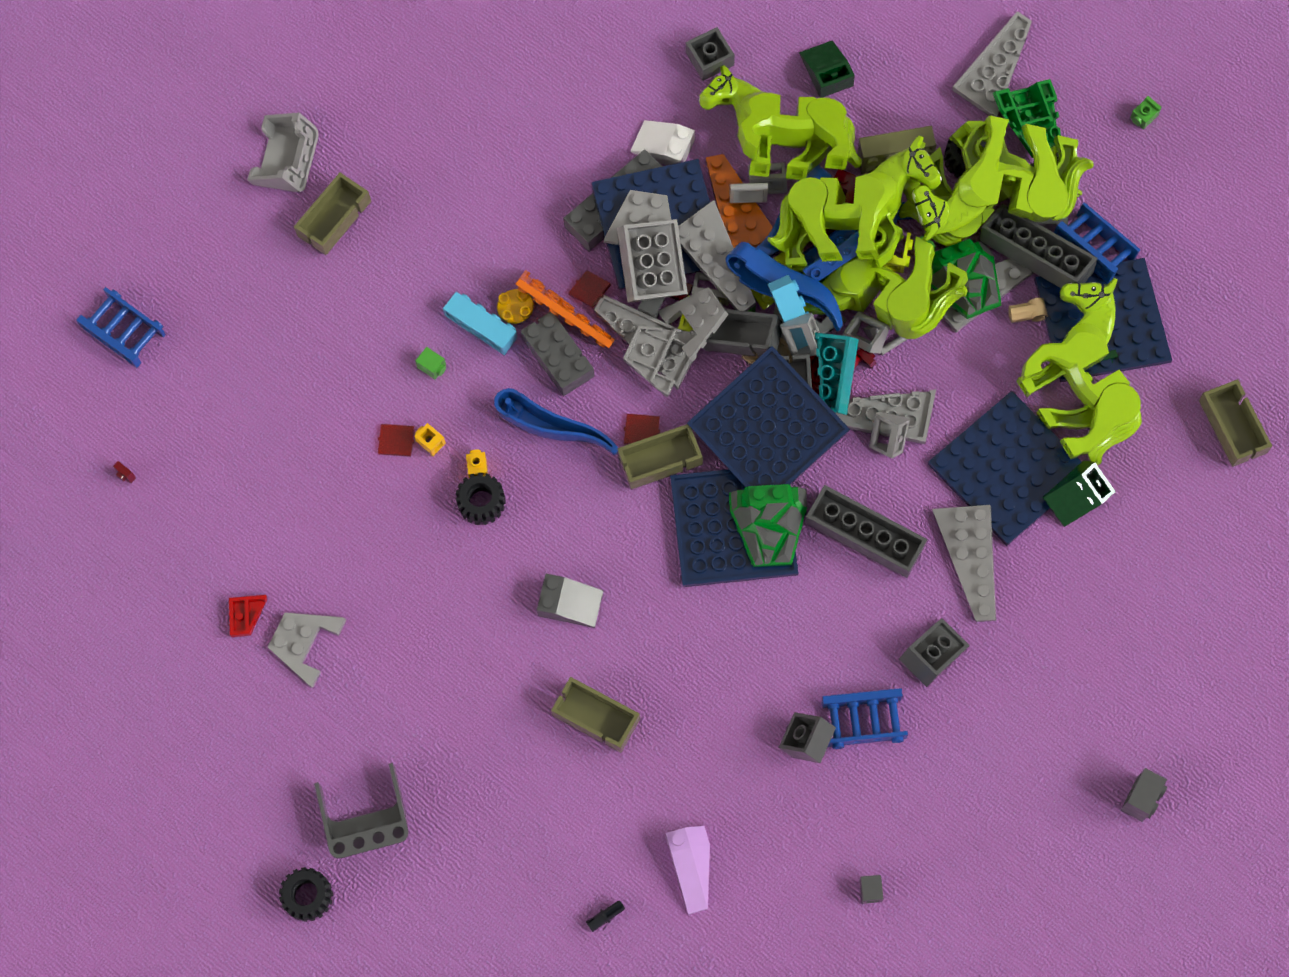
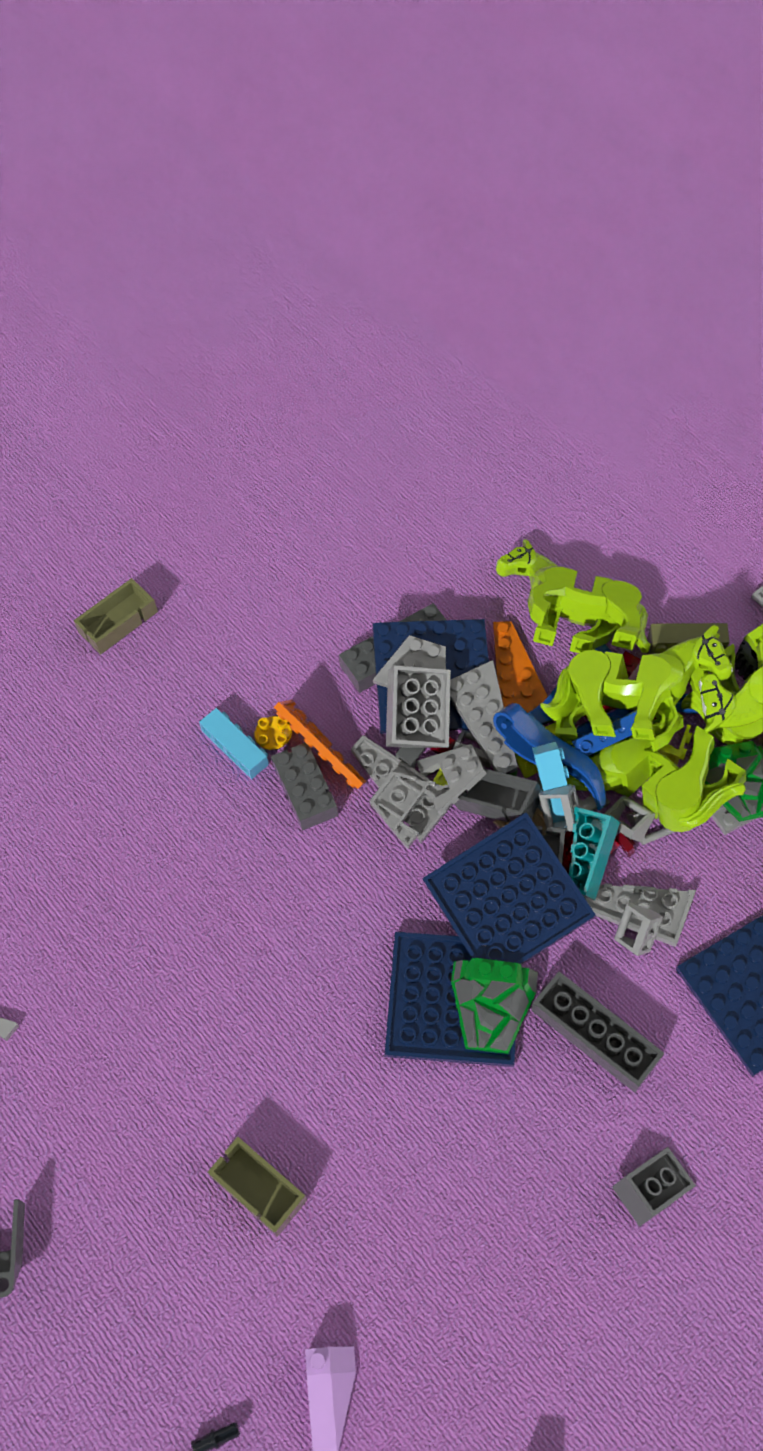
camera: 10 degrees right, 10 degrees down
light grey windscreen [247,112,318,192] -> none
clear red piece [378,424,415,457] -> none
yellow brick [414,423,446,456] -> none
bright green brick [415,347,446,379] -> none
black tyre [456,473,506,525] -> none
yellow brick [466,449,488,478] -> none
blue animal [494,388,618,455] -> none
slope [537,573,604,628] -> none
clear red piece [568,270,611,308] -> none
olive piece [618,424,703,490] -> none
clear red piece [623,414,660,445] -> none
white slope [631,120,695,166] -> none
dark grey brick [685,27,735,81] -> none
light grey tile [729,183,768,203] -> none
light grey tile [748,162,787,194] -> none
dark grey brick [778,712,836,763] -> none
dark green slope [799,40,855,98] -> none
blue fence [822,688,908,749] -> none
light grey wing [932,505,996,622] -> none

